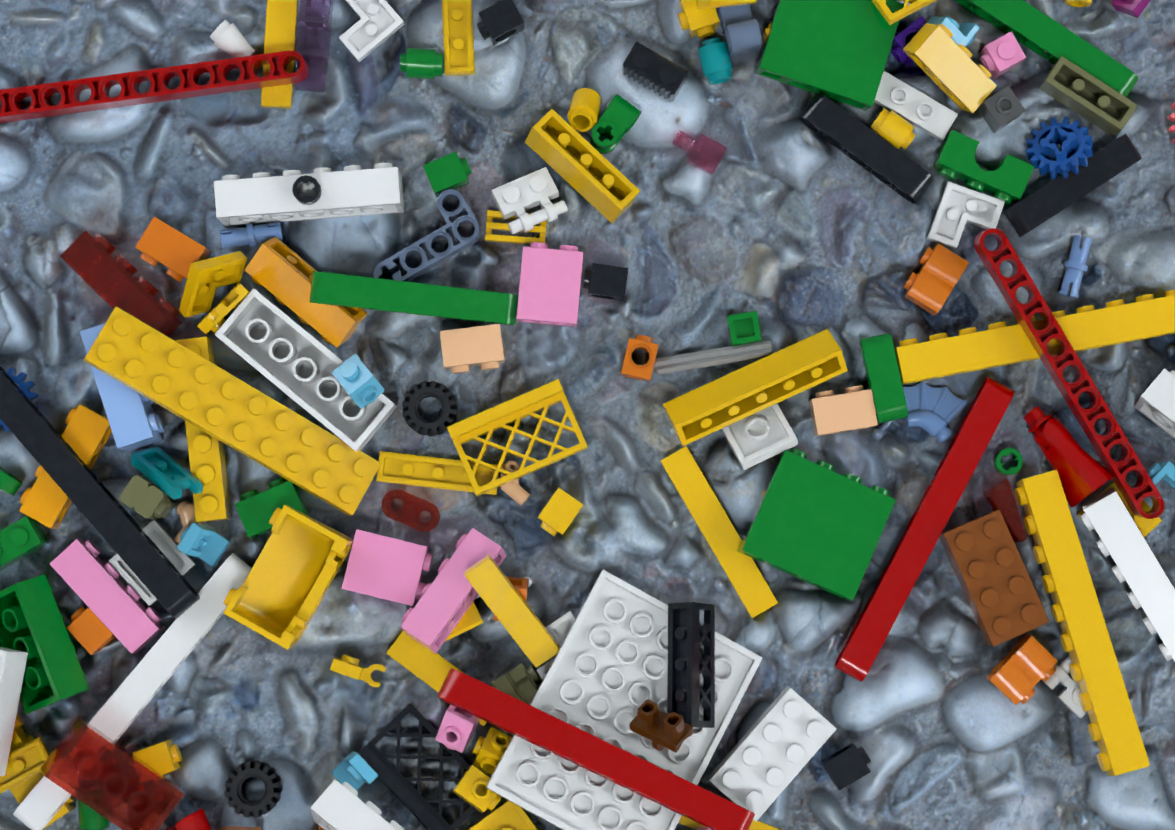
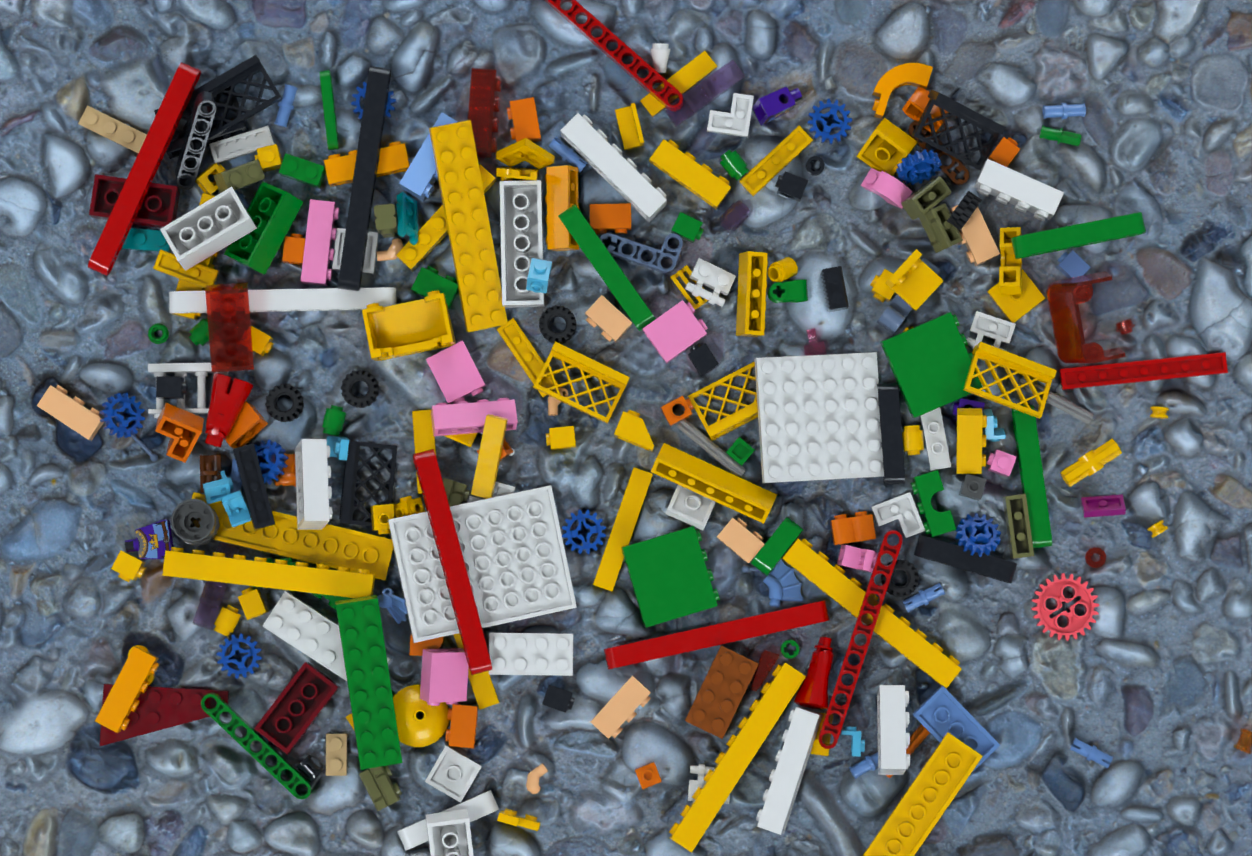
camera: 60 degrees right, 0 degrees up
medium azure bracket [177,522,230,566] -> none
black bush [292,175,322,205] -> none
yellow plate [330,654,387,687] -> none
clear red plate [382,489,440,532] -> none
bright pink brick [435,705,480,753] -> none
reddish brown hips [629,699,693,753] -> none
black fence [667,602,715,728] -> none
teal brick [698,38,733,85] -> none
orange brick [986,634,1058,705] -> none
none -> green brick [322,405,346,437]
none -> black tyre [341,370,379,408]
none -> blue gear [562,509,606,554]
none -> orange brick [589,203,631,235]
none -> light nougat brick [591,675,651,739]
none -> yellow slope [614,410,654,452]
none -> yellow panel [615,103,644,151]
none -> orange brick [635,762,662,790]
none -> yellow brick [649,139,731,209]
none -> yellow fence [688,362,758,441]
none -> clear purple brick [720,200,750,231]
none -> white plate [754,352,884,483]
none -> bright pink brick [837,545,878,573]
none -> black tyre [881,559,919,597]

